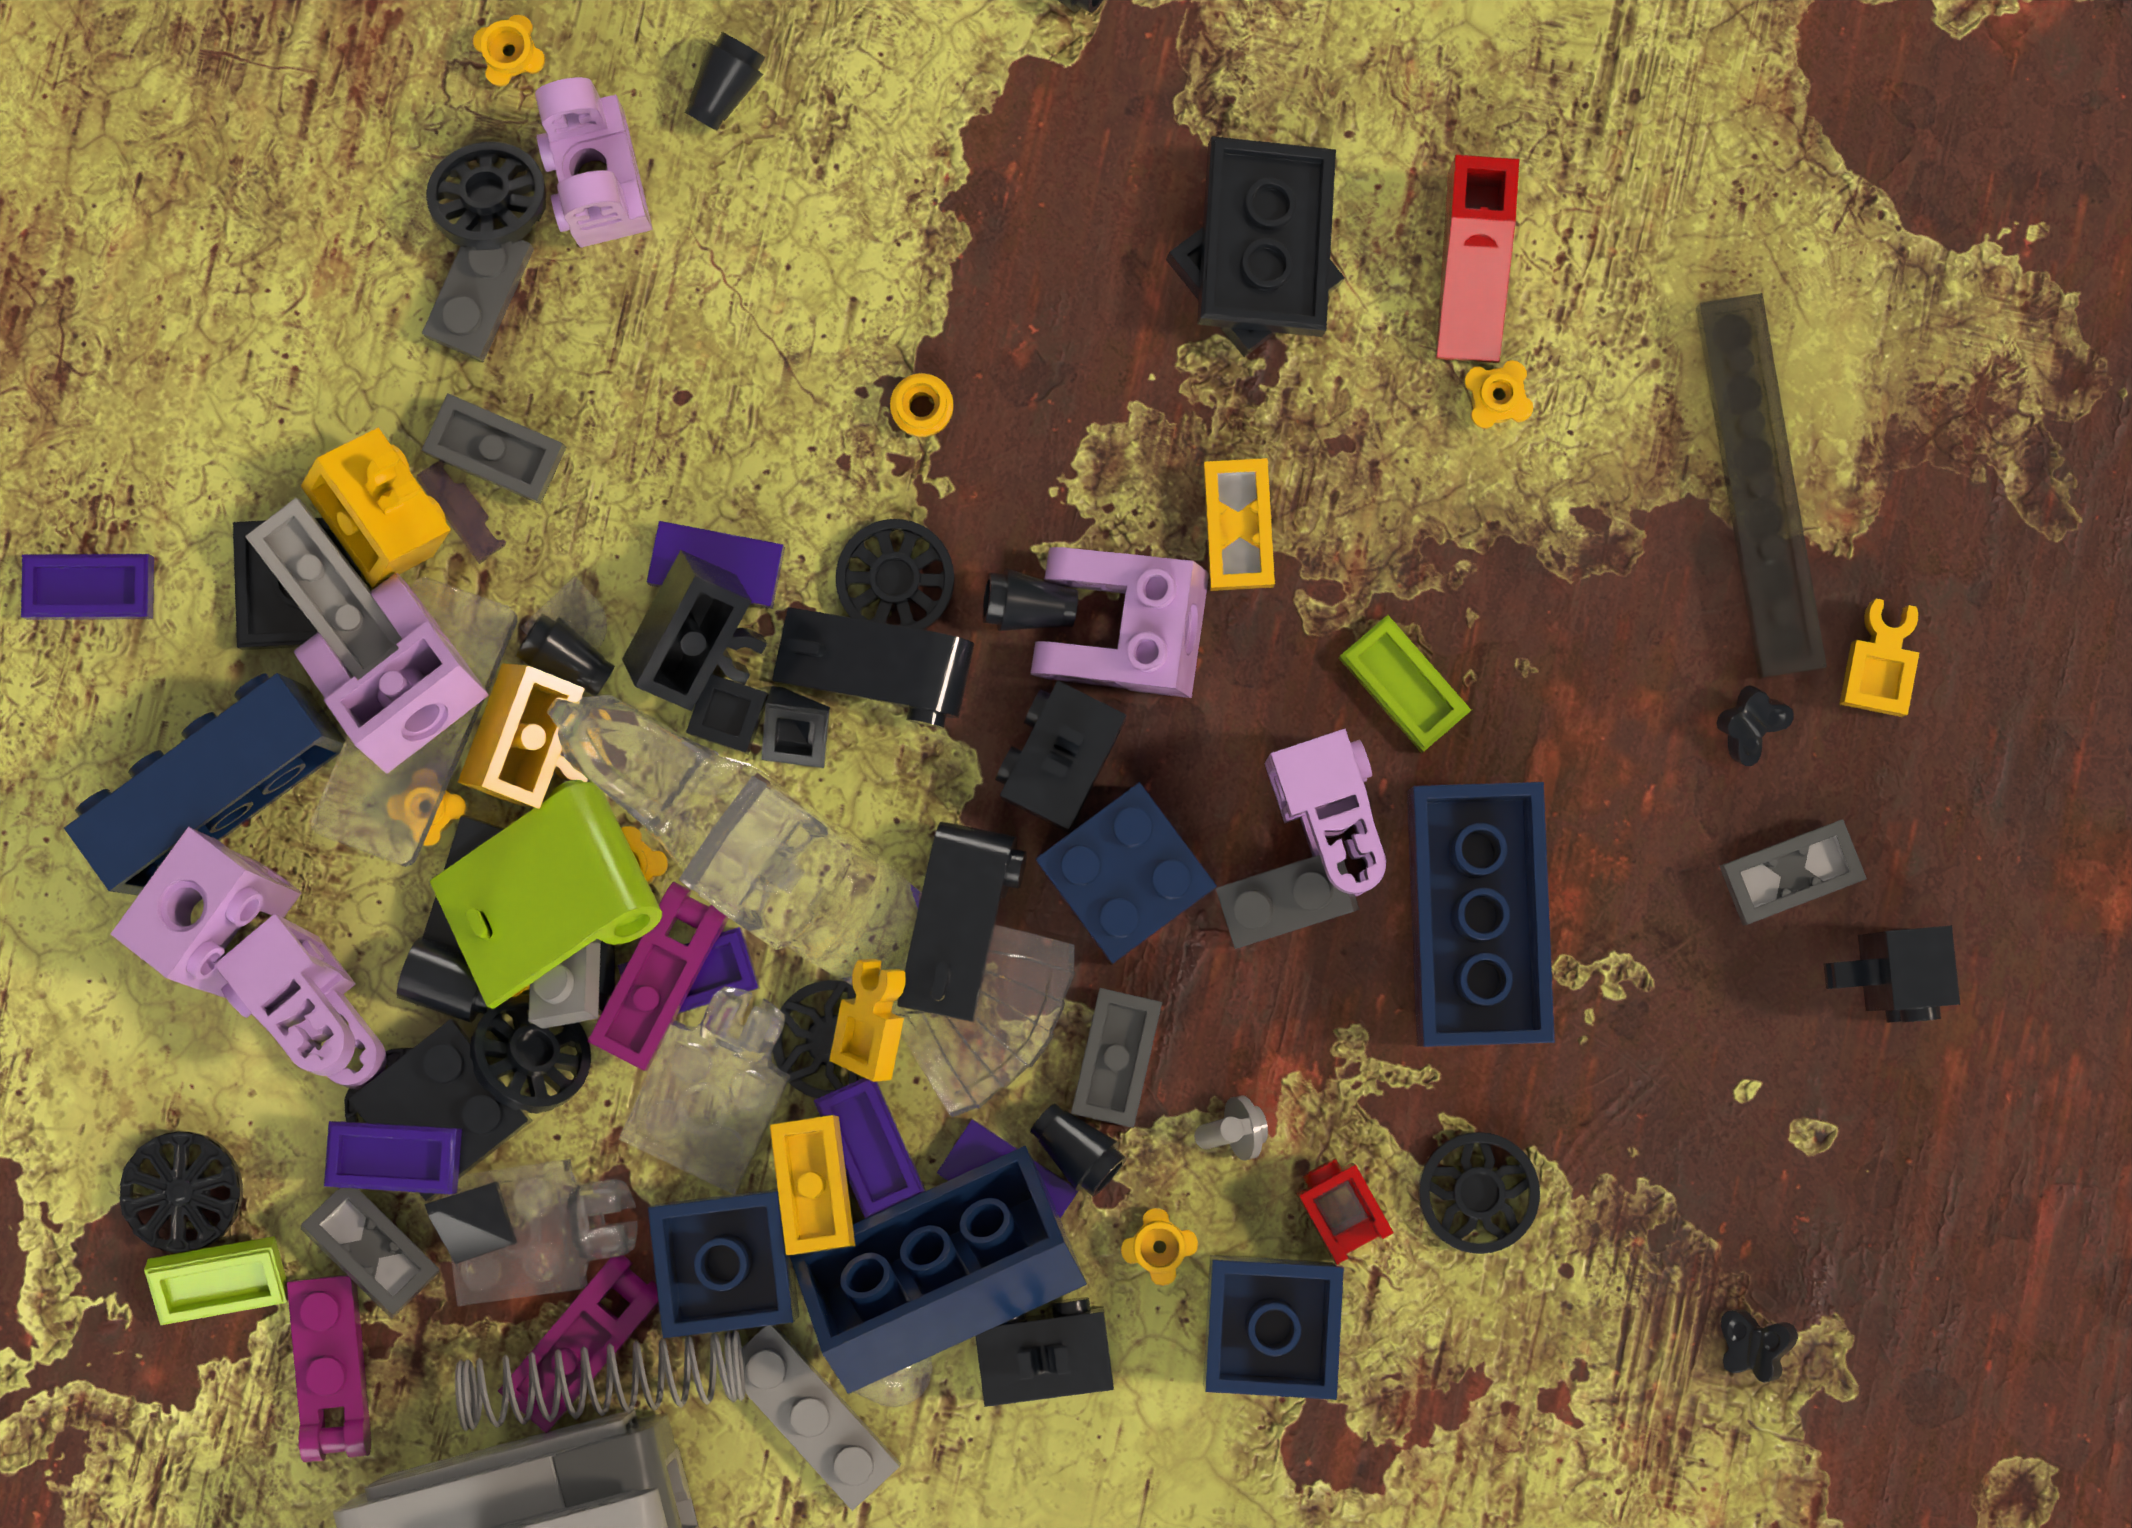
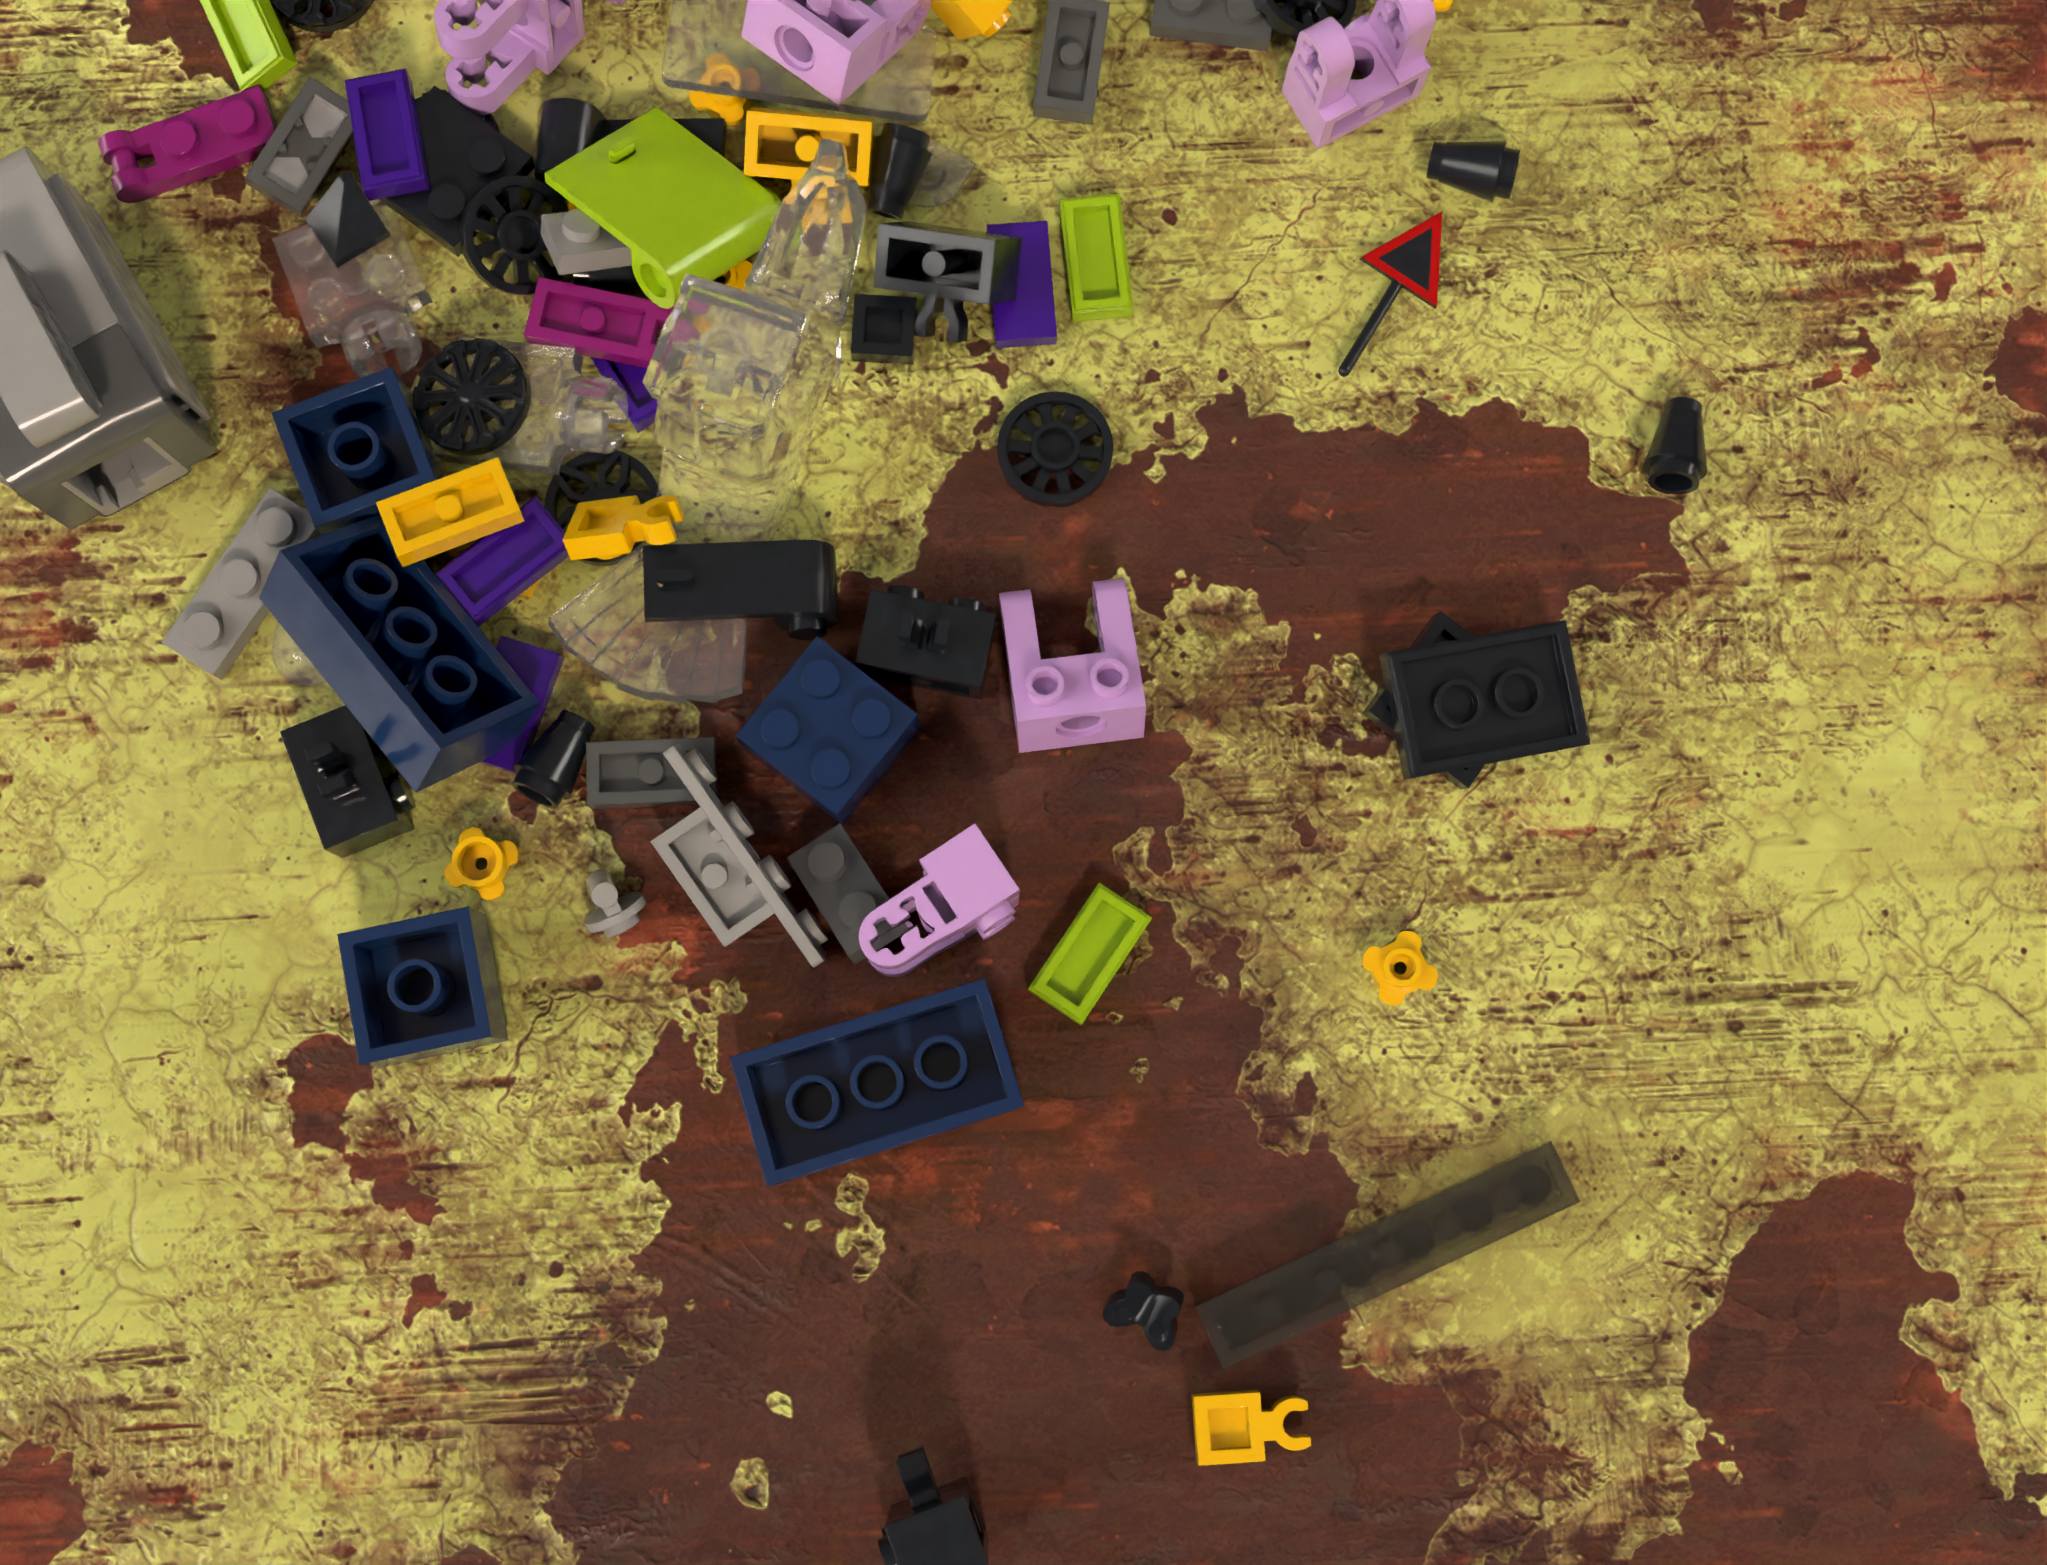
camera: 65 degrees right, 5 degrees down
piece [417,461,506,564] -> none
light grey piece [455,1330,745,1431] -> none
magenta plate [498,1251,659,1433] -> none
black slope [761,686,830,768] -> none
black door [772,607,974,728] -> none
yellow plate [890,373,954,437] -> none
black cone [982,568,1078,631] -> none
yellow piece [1203,458,1275,591] -> none
red window [1296,1158,1394,1265] -> none
black wheel [1418,1132,1540,1254] -> none
slope [1436,155,1520,363] -> none
dark grey piece [1719,819,1867,925] -> none
black piece [1721,1309,1798,1383] -> none
none -> black wheel [412,338,532,456]
none -> light grey bracket [650,743,829,968]
none -> lime tile [1059,194,1134,322]
none -> piece [1338,212,1442,377]

